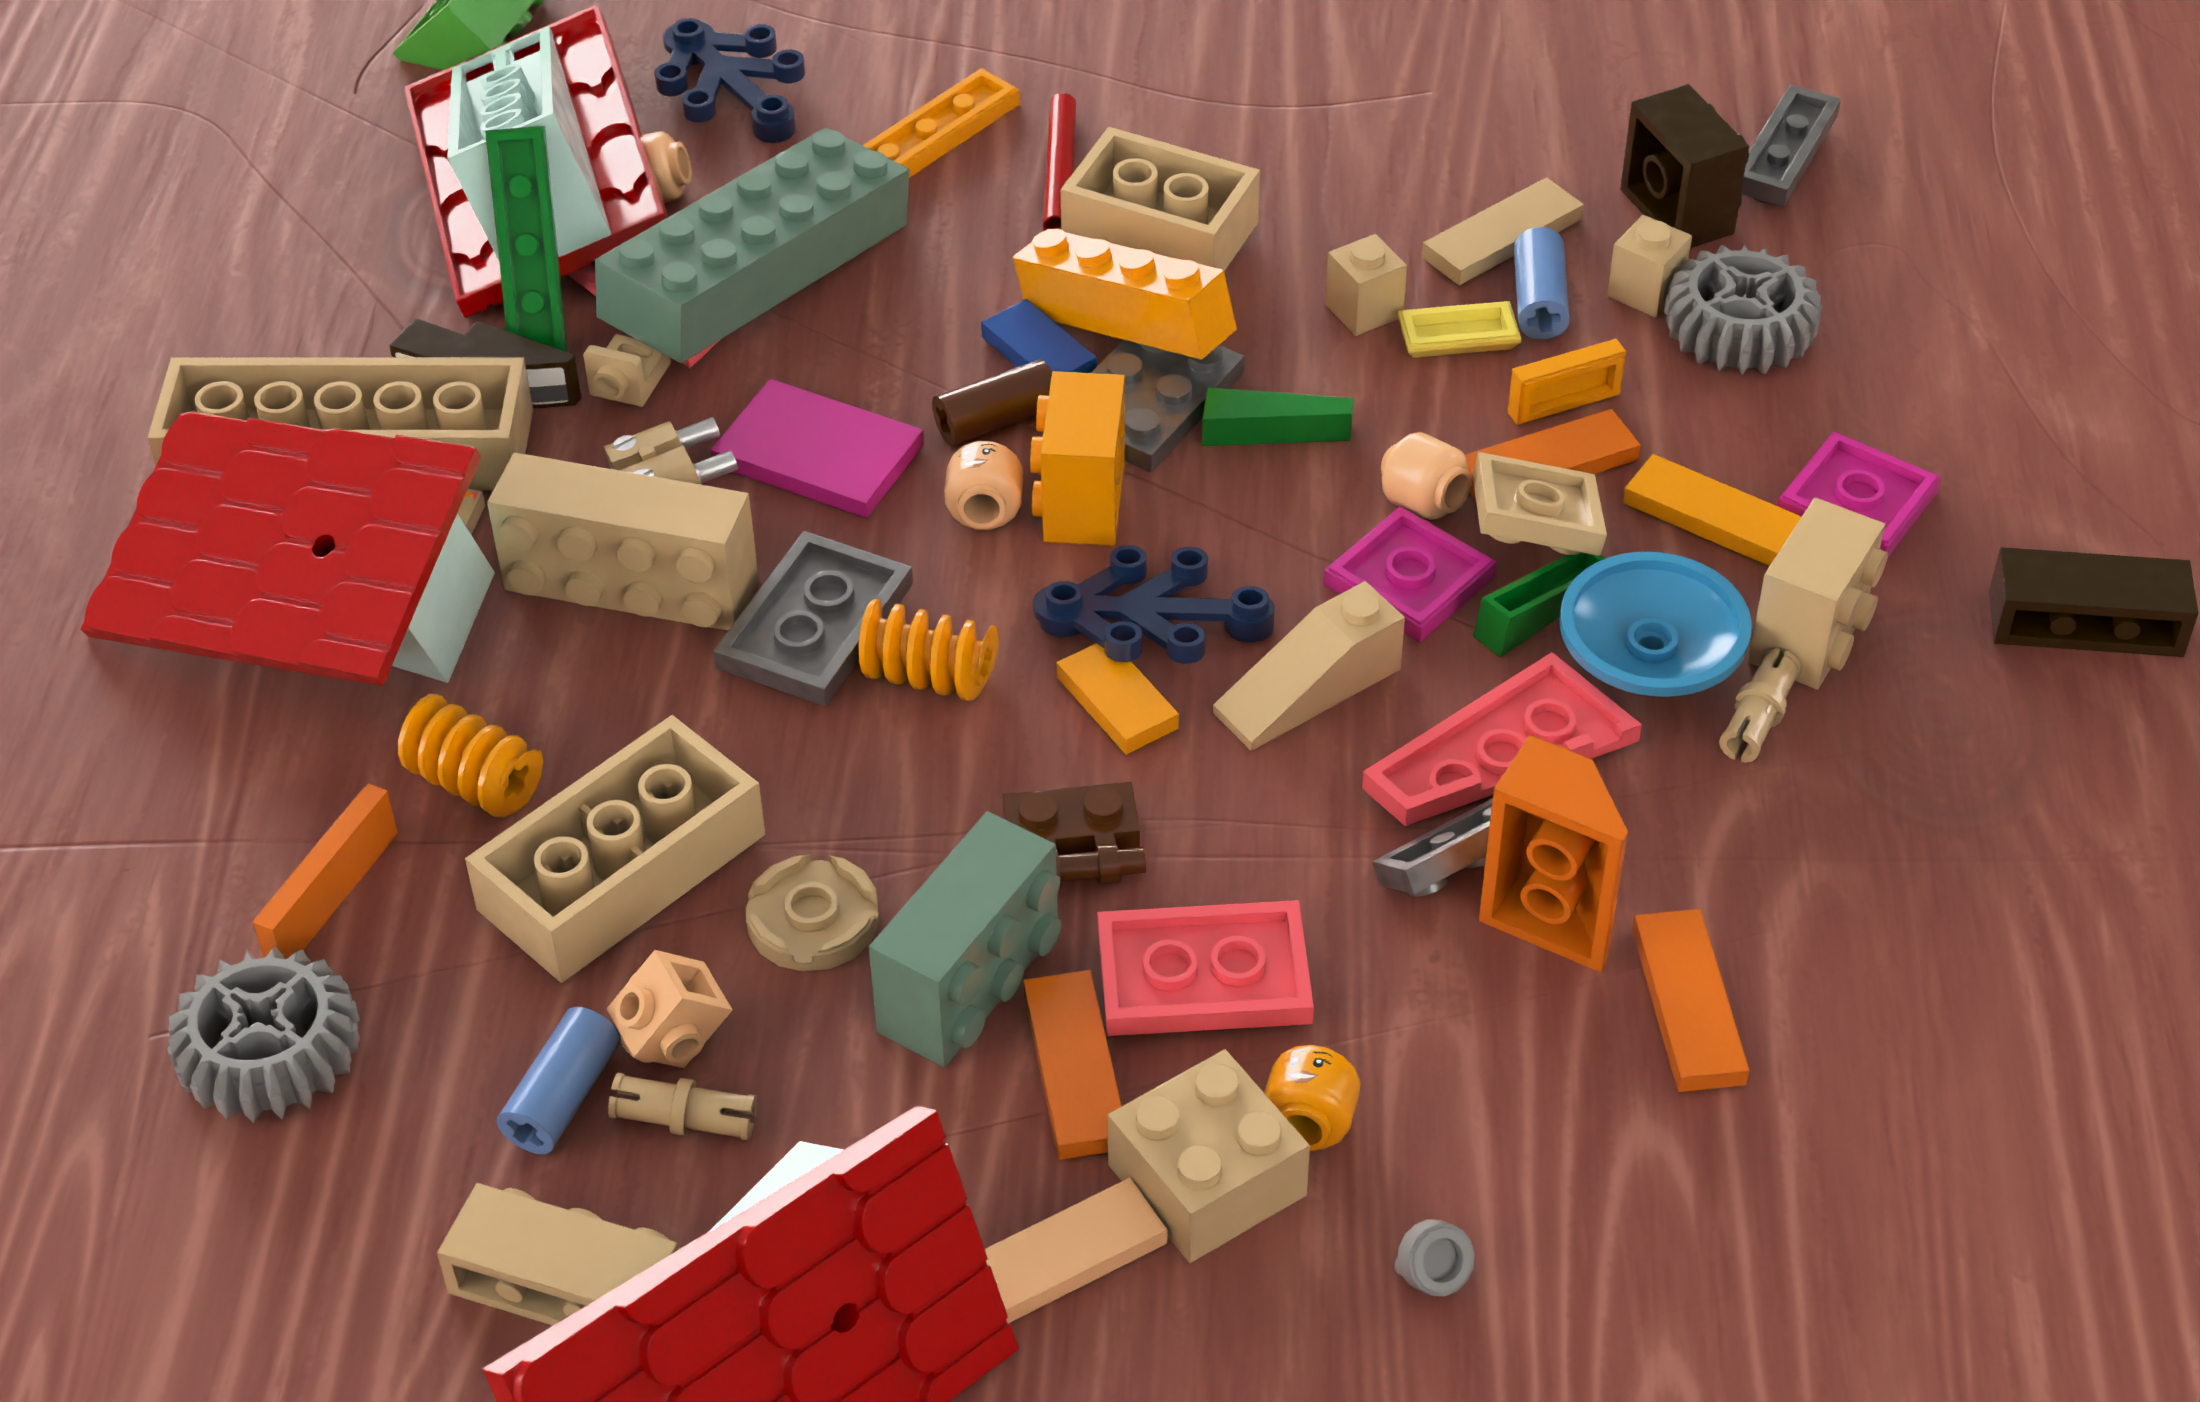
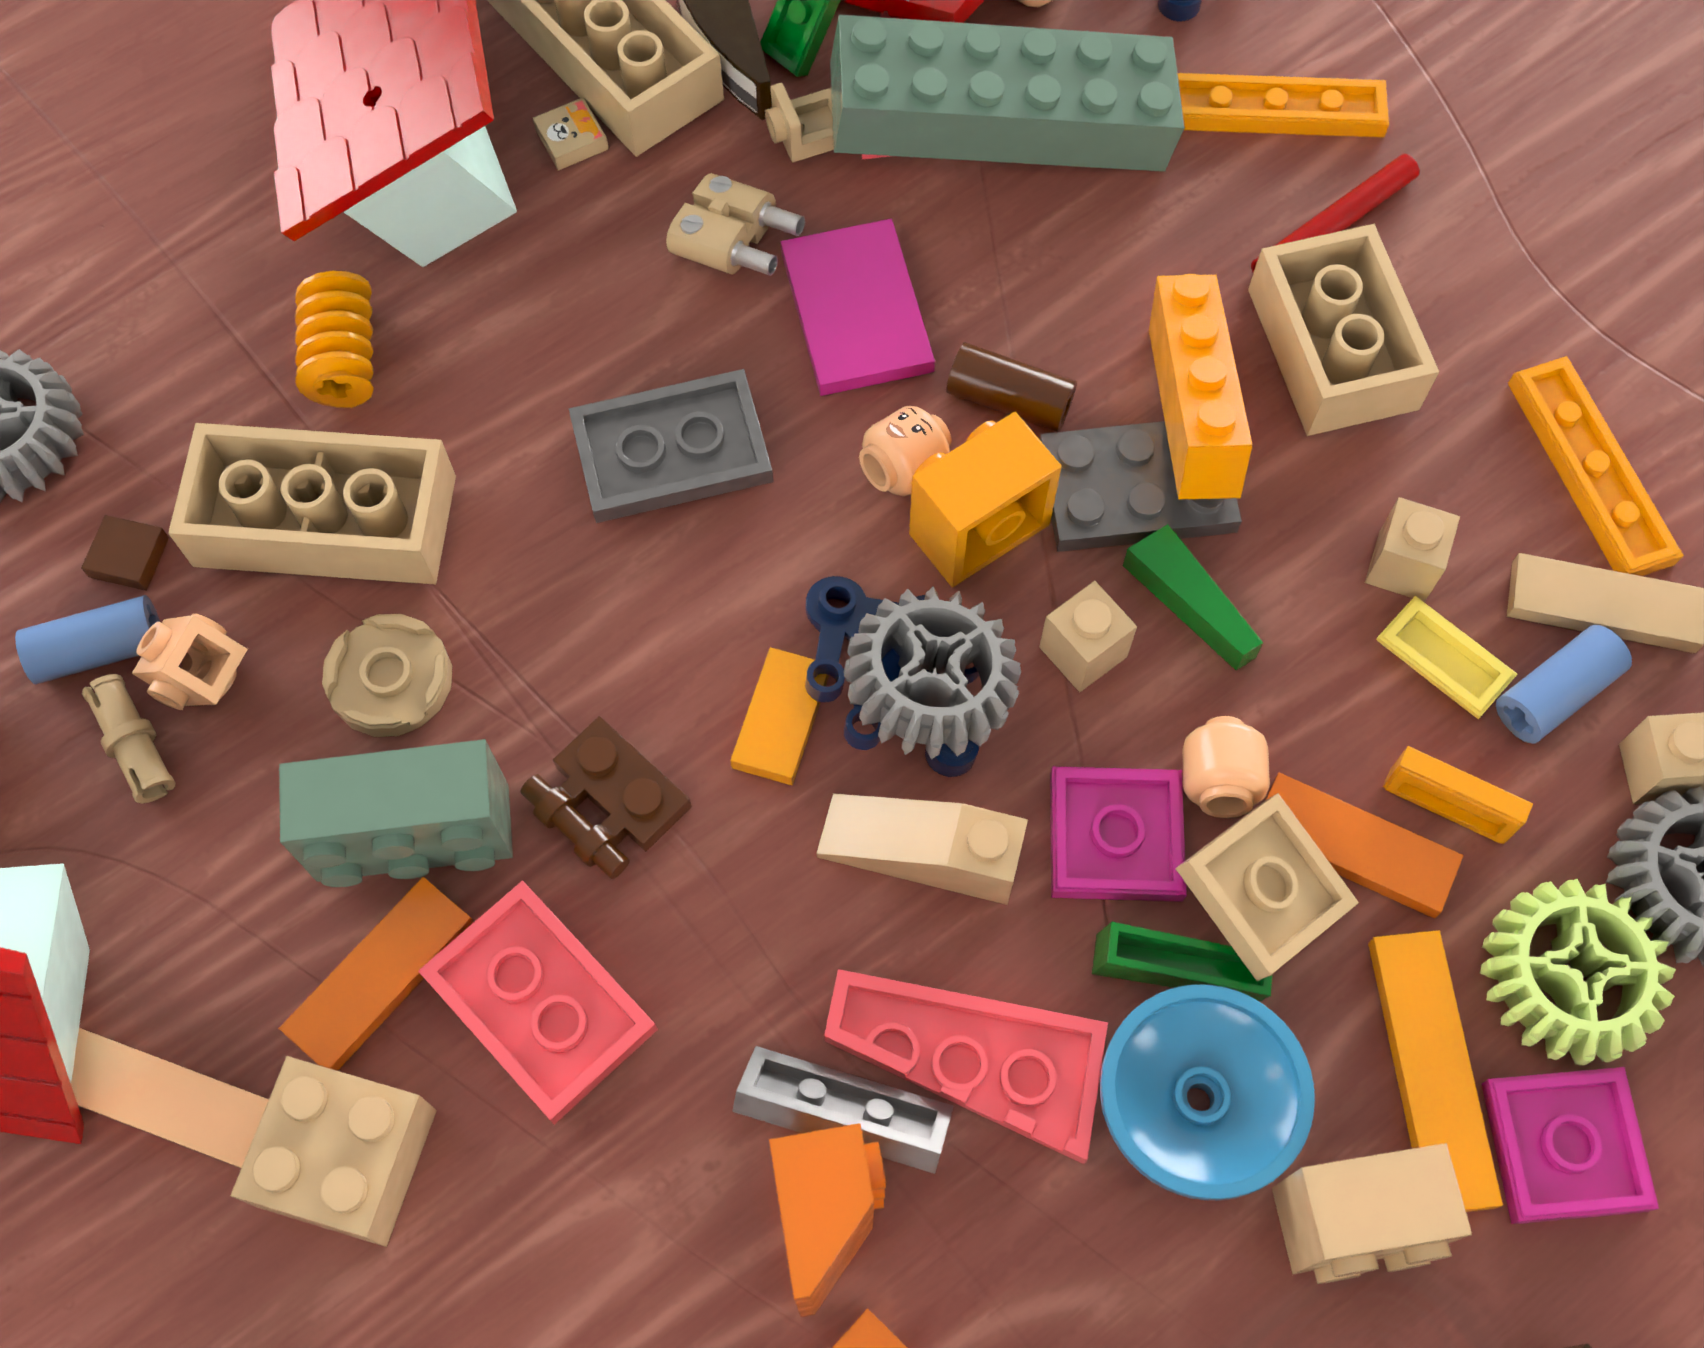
camera: 50 degrees right, 20 degrees up
orange tile [253,783,398,959] -> none
tan brick [487,452,759,631] -> none
light orange piece [859,599,999,701] -> none
blue tile [981,299,1097,373] -> none
light orange head [1264,1045,1360,1151] -> none
tan pin [1719,648,1802,763] -> none
none -> reddish brown tile [81,515,169,591]
none -> light grey gear [844,586,1021,760]
none -> tan brick [1039,581,1137,692]
none -> yellowish green gear [1480,878,1676,1065]
none -> light orange tile [1508,356,1684,576]

